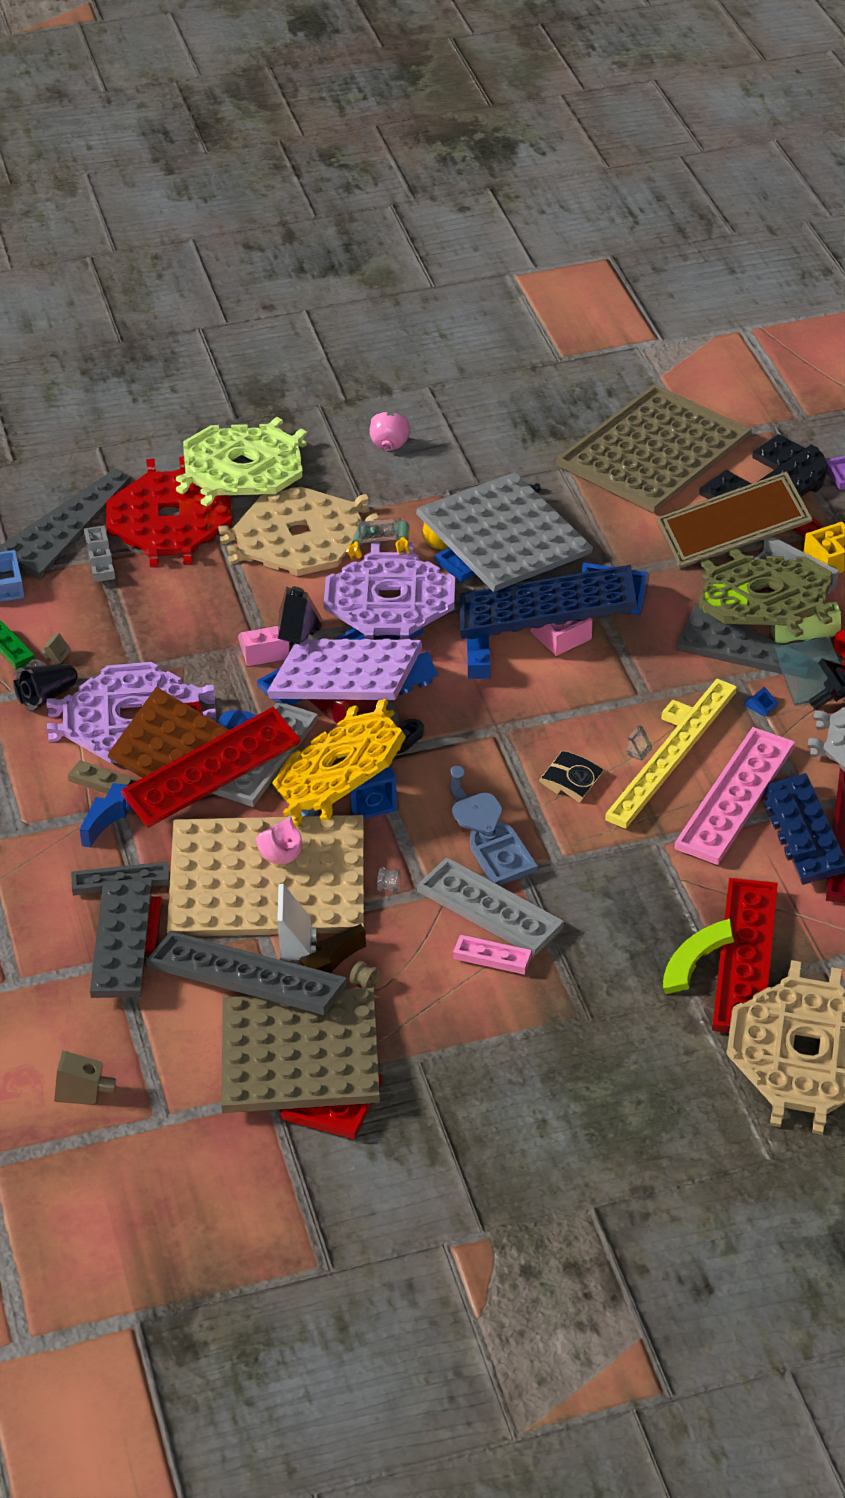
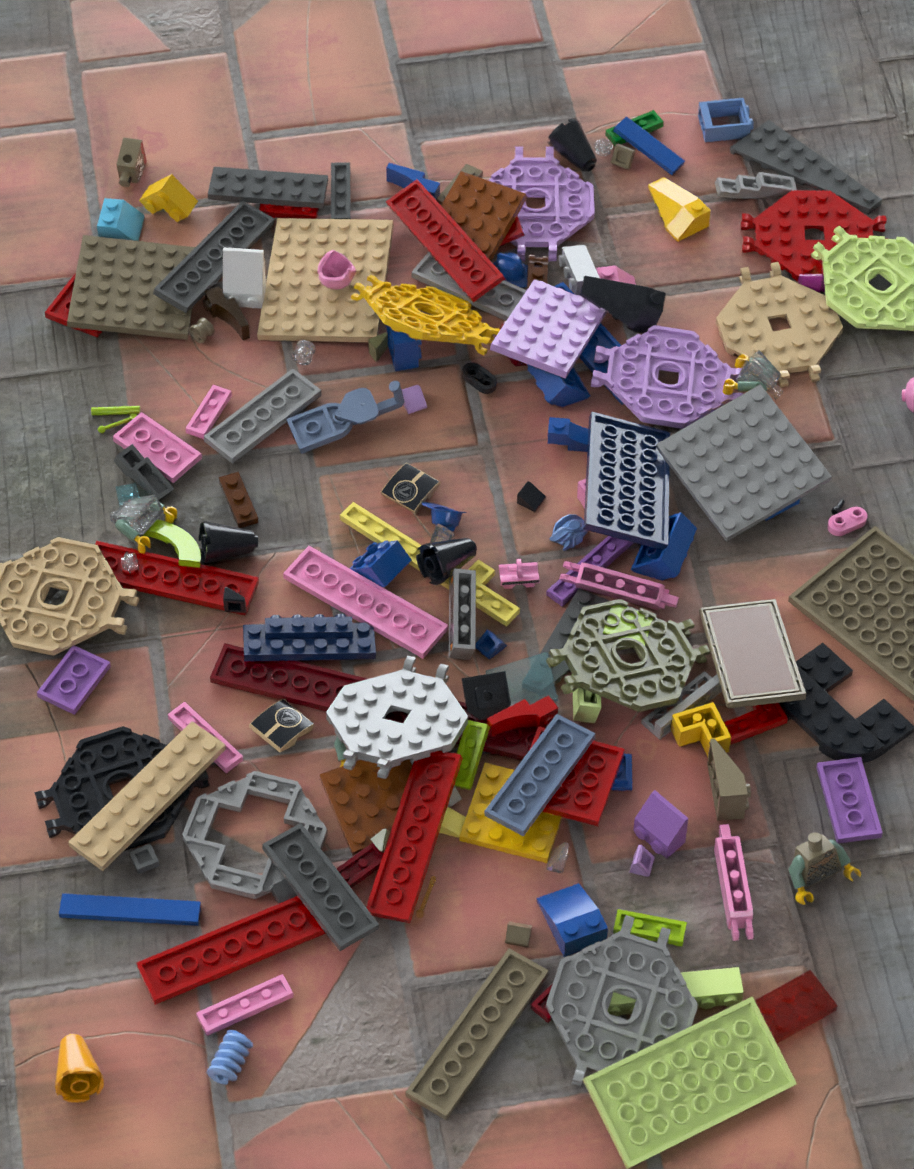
camera: 95 degrees right, 10 degrees up
none -> lime piece [91,406,140,416]
none -> medium azure slope [97,198,145,241]
none -> lime hinge [98,413,137,433]
none -> clear torso [110,495,177,553]
none -> bright pink plate [113,412,202,483]
none -> dark grey slope [114,444,174,502]
none -> clear light blue plate [116,483,140,508]
none -> clear plate [121,552,138,573]
none -> yellow brick [139,174,198,222]
none -> black cone [198,521,258,564]
none -> reddish brown plate [219,472,259,528]
none -> black slope [223,587,246,613]
none -> blue slope [350,540,412,587]
none -> olive slope [369,332,388,362]
none -> lavender slope [402,385,427,414]
none -> black cone [416,538,477,585]
none -> blue piece [422,502,467,532]
none -> light grey brick [449,568,476,660]
none -> bright pink hips [499,559,539,589]
none -> black slope [517,481,546,512]
none -> reddish brown plate [527,254,549,289]
none -> medium lavender tile [546,536,633,607]
none -> medium blue hat [549,514,588,551]
none -> brick [559,245,600,296]
none -> bright pink hinge [559,561,679,610]
none -> blue tile [614,116,685,175]
none -> yellow wedge [648,177,711,242]
none -> magenta cone [798,274,825,293]
none -> bright pink plate [827,507,867,536]

